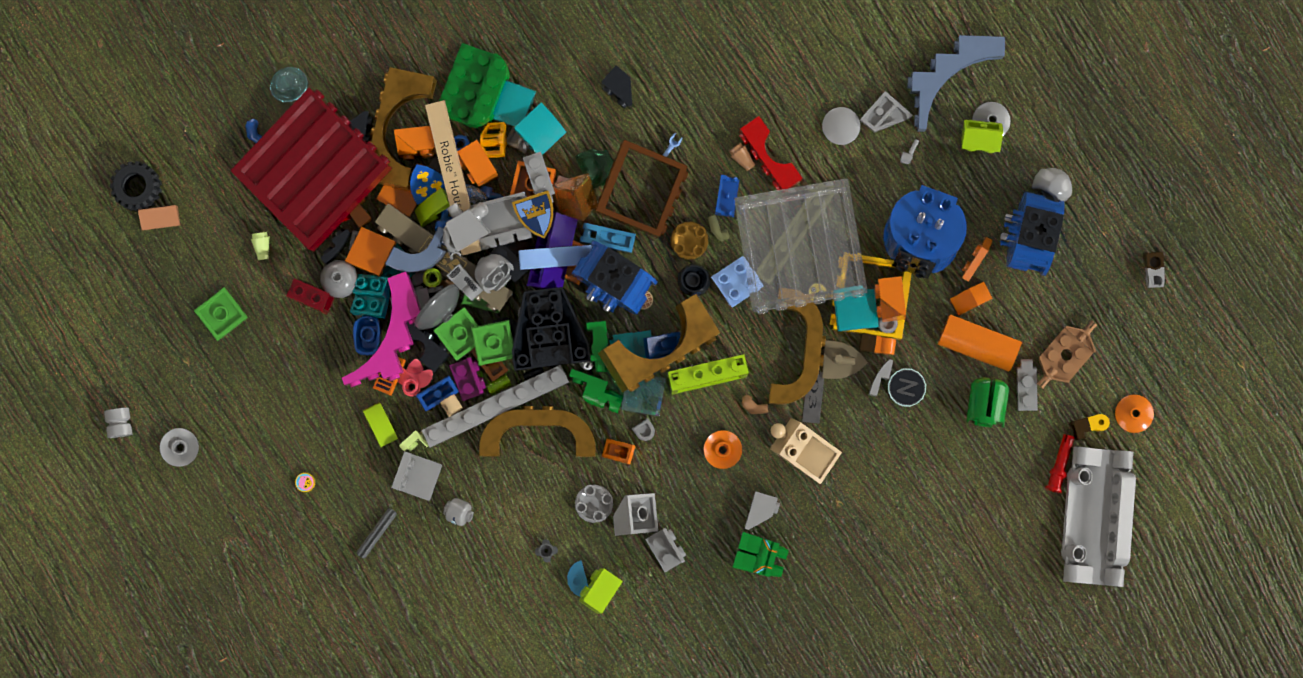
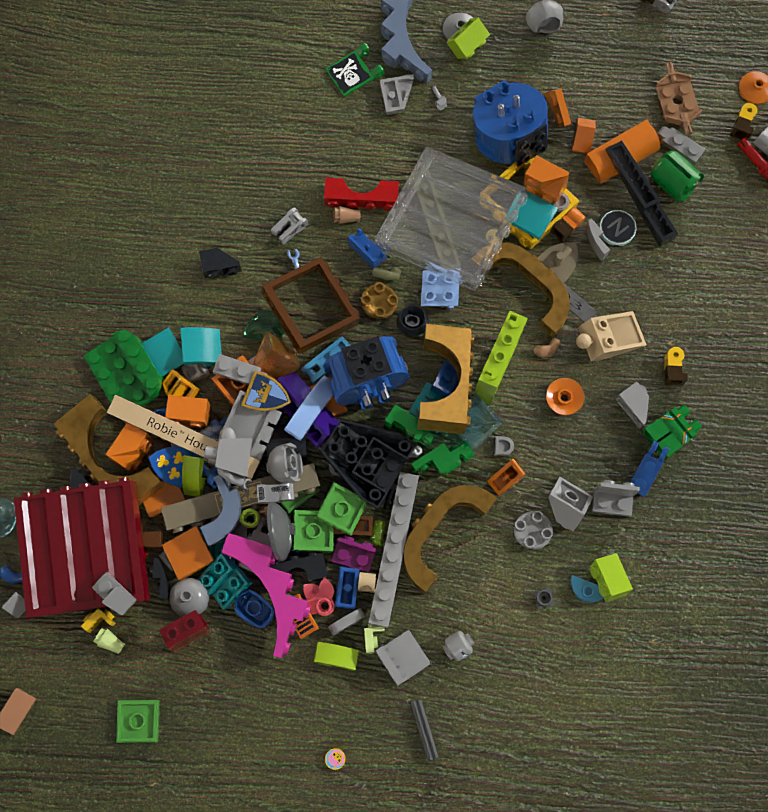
camera: 55 degrees left, 10 degrees down
light grey dish [822,107,860,145] -> none
piece [1000,192,1065,276] -> none
none -> light grey slope [2,592,26,618]
none -> yellow bracket [81,608,116,633]
none -> light grey slope [92,572,136,615]
none -> light grey piece [271,208,308,245]
none -> flag [325,43,384,97]
none -> light grey beam [328,608,366,636]
none -> black slope [606,140,678,247]
none -> blue hinge [630,441,670,497]
none -> leg [664,347,688,385]

